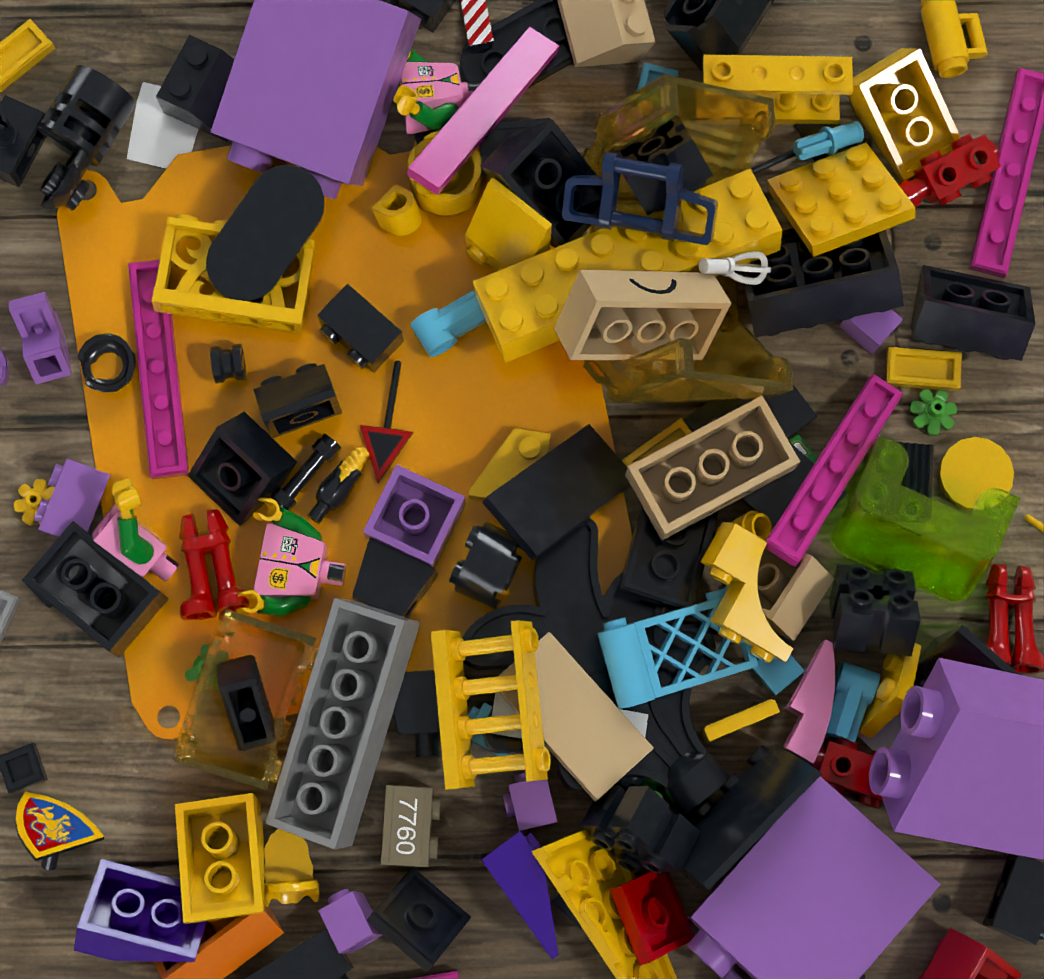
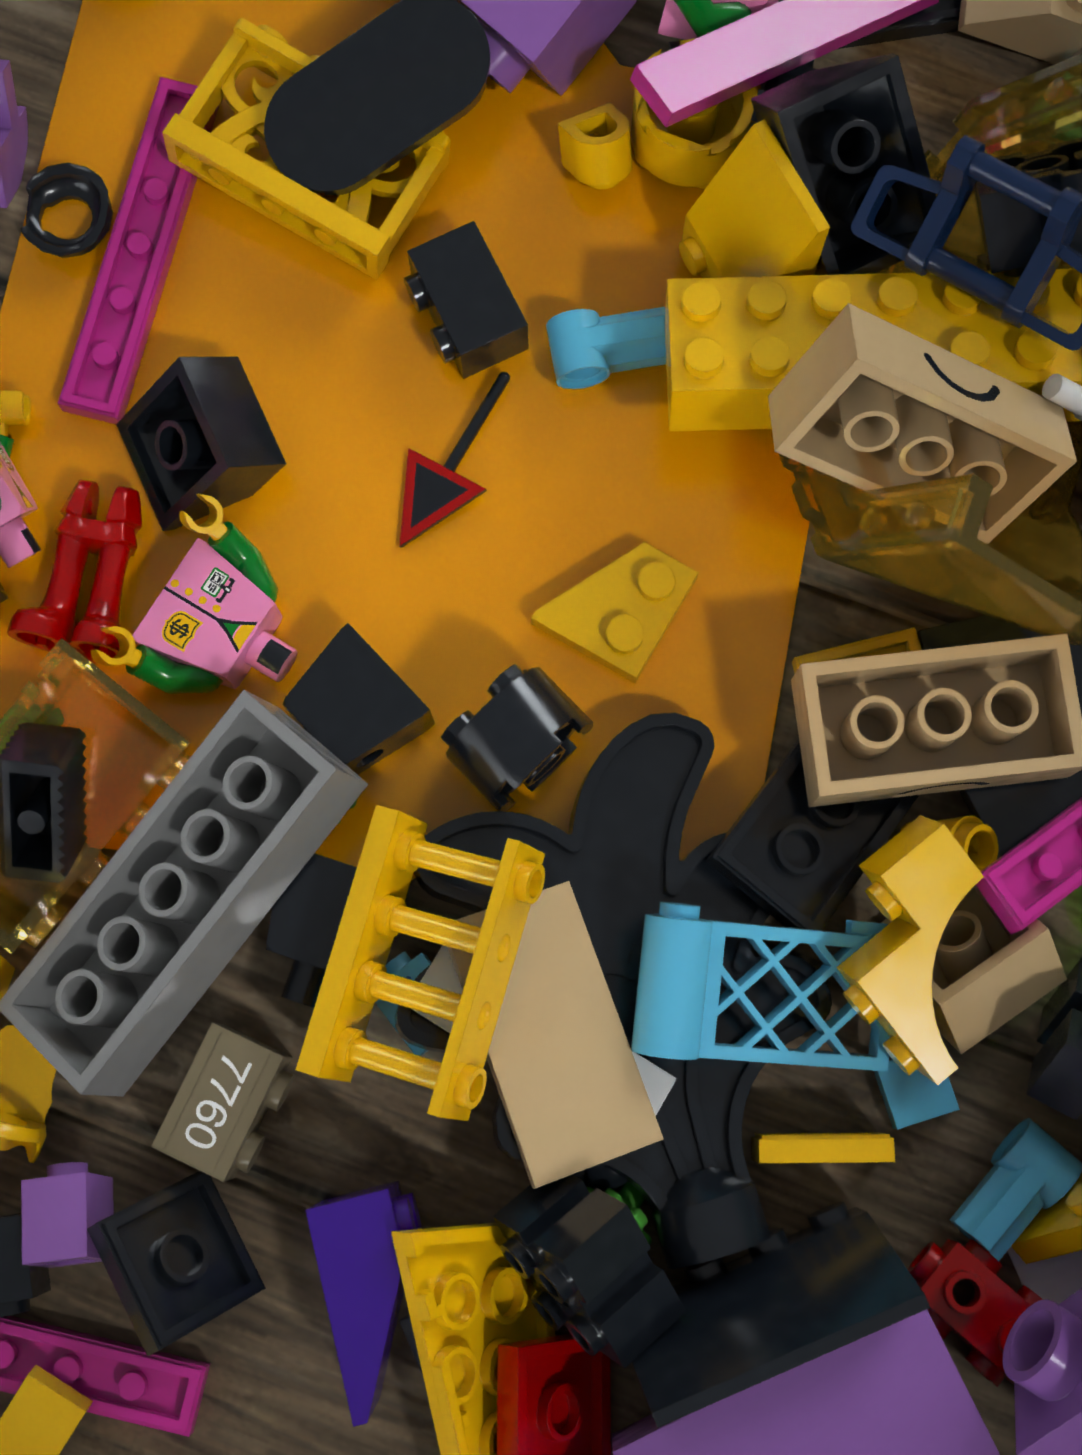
camera: 25 degrees right, 0 degrees up
black wheel [210,344,246,384] -> none
black slope [253,363,342,438] -> none
black bar [271,433,341,511] -> none
black piece [307,447,369,524] -> none
medium lavender brick [363,464,466,568] -> none
black tile [482,424,631,561] -> none
medium lavender brick [503,773,557,831] -> none
bright pink slope [782,640,835,764] -> none

